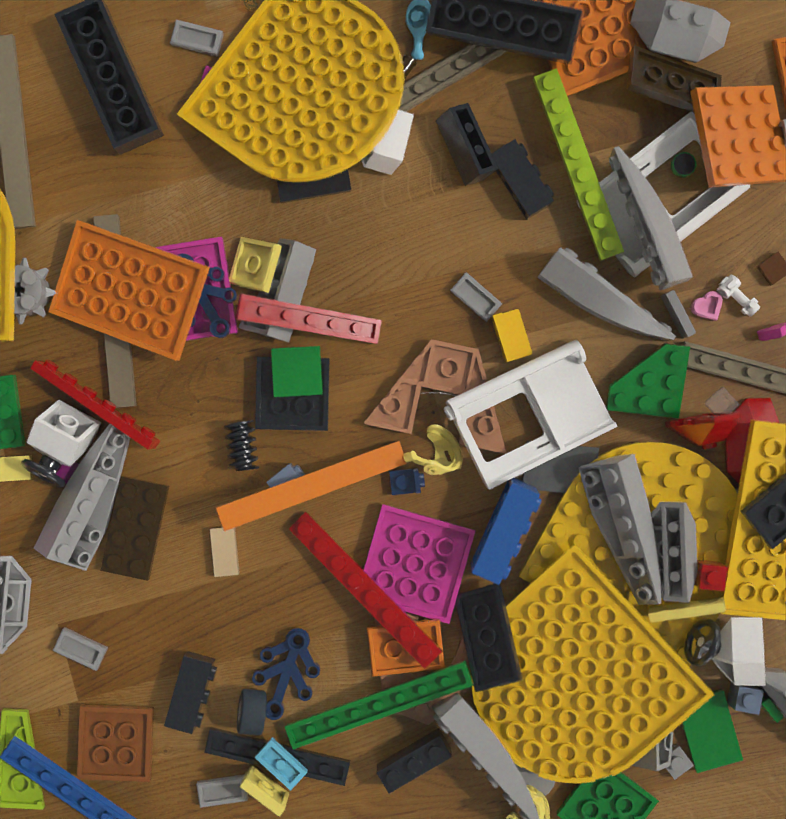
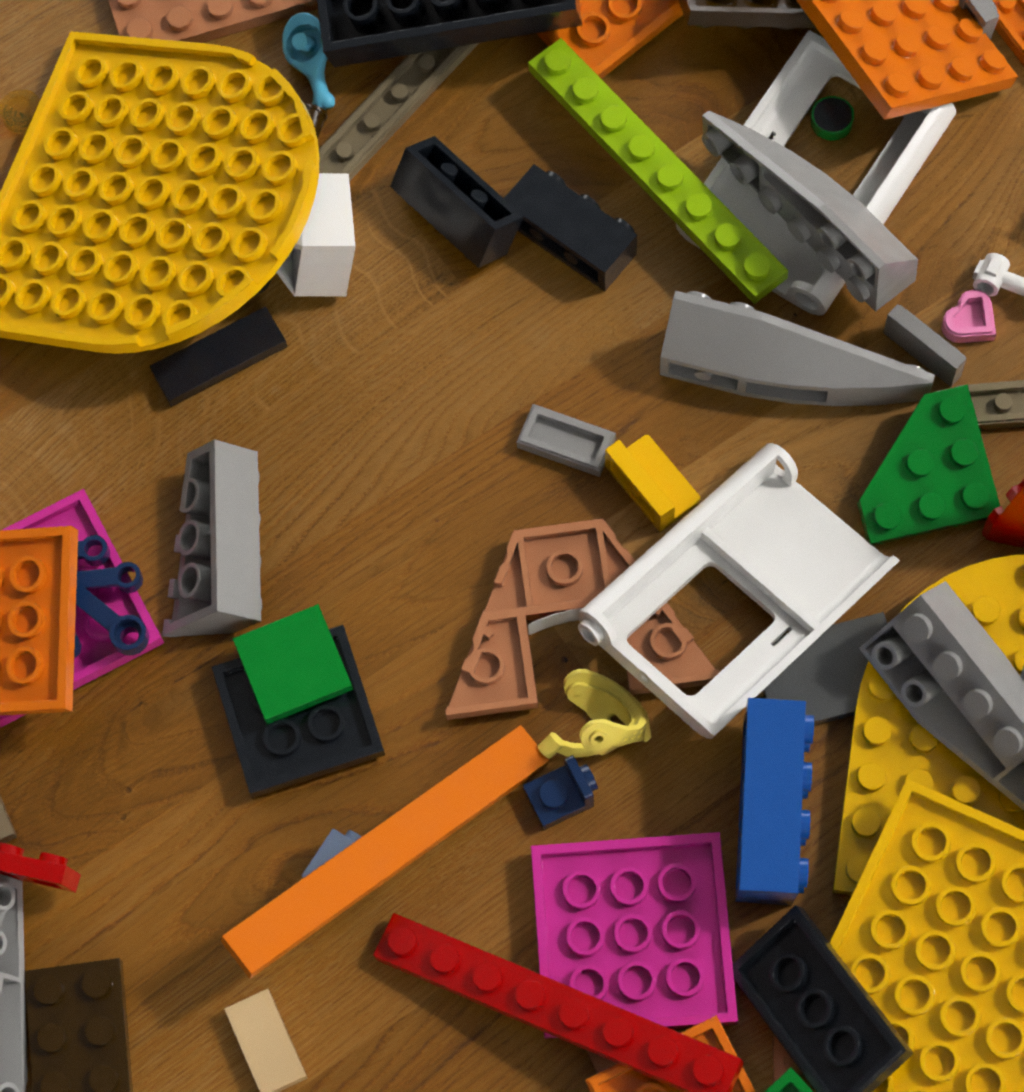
camera: 15 degrees left, 20 degrees down
black piece [224,420,259,471] -> none
light yellow tile [229,237,282,293] -> none
plate [235,294,382,344] -> none

